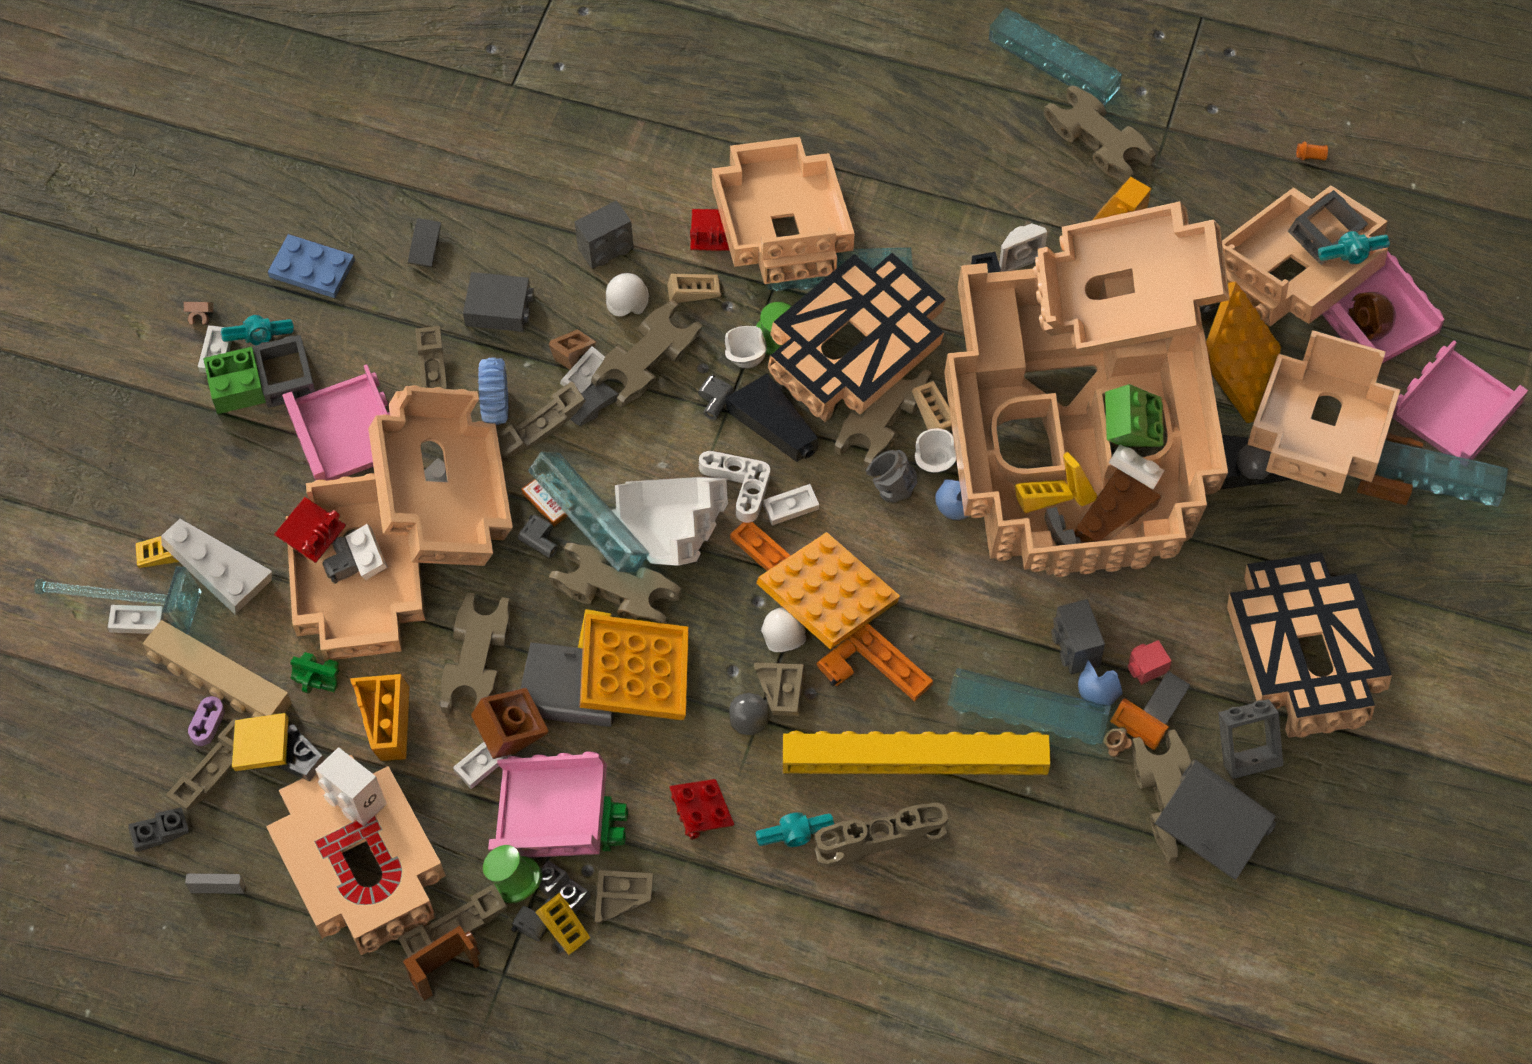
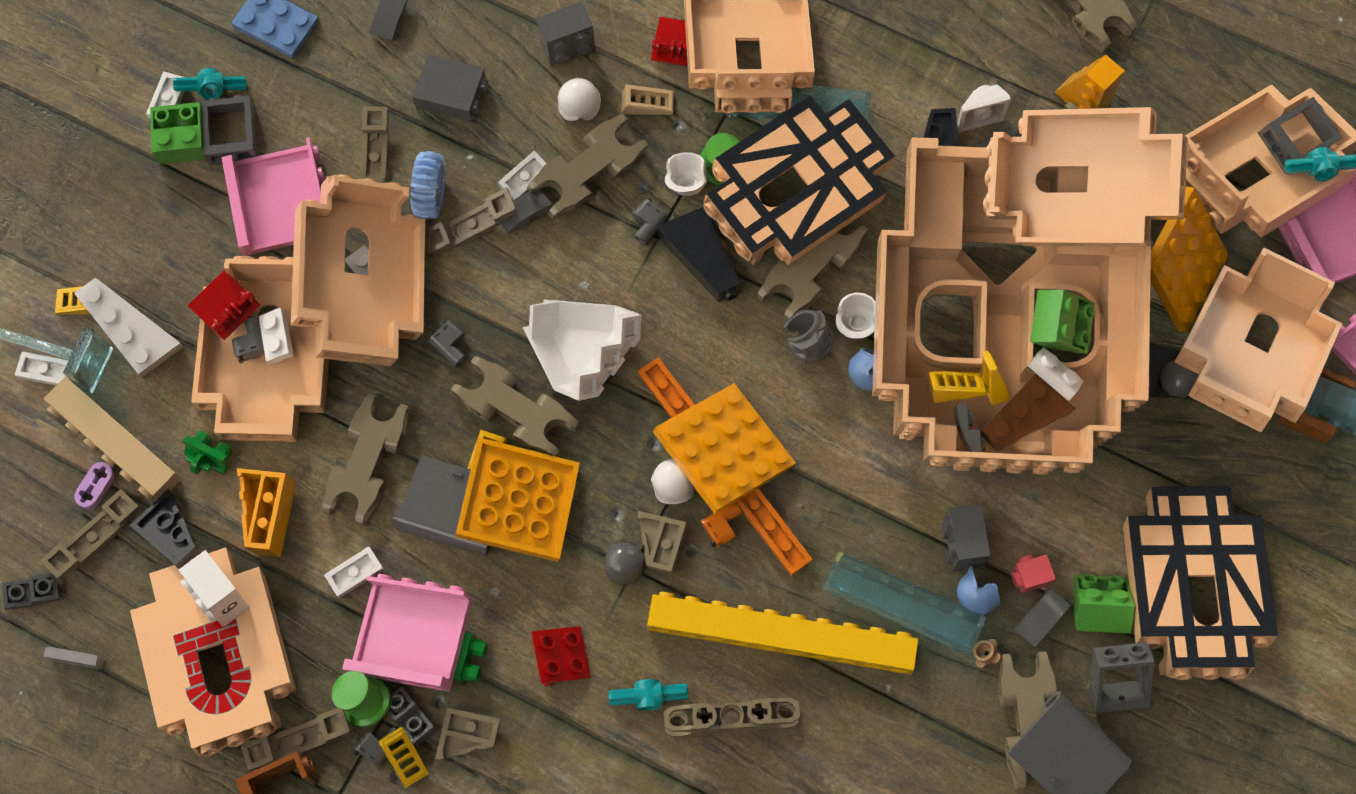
camera: 10 degrees right, 10 degrees up
nougat tile [184,302,213,324] -> none
yellow tile [232,713,289,771] -> none
dark orange slope [471,688,549,759] -> none
tile [521,475,573,526] -> none
clear light blue brick [528,451,650,572] -> none
medium nougat slope [549,329,596,370] -> none
white beam [699,451,770,523] -> none
white plate [763,484,819,525] -> none
tan slope [912,381,952,432] -> none
orange tile [1110,698,1169,750] -> none
orange pin [1296,141,1328,161] -> none
reddish brown cylinder [1348,292,1396,341] -> none
none -> bright green slope [1073,574,1135,634]

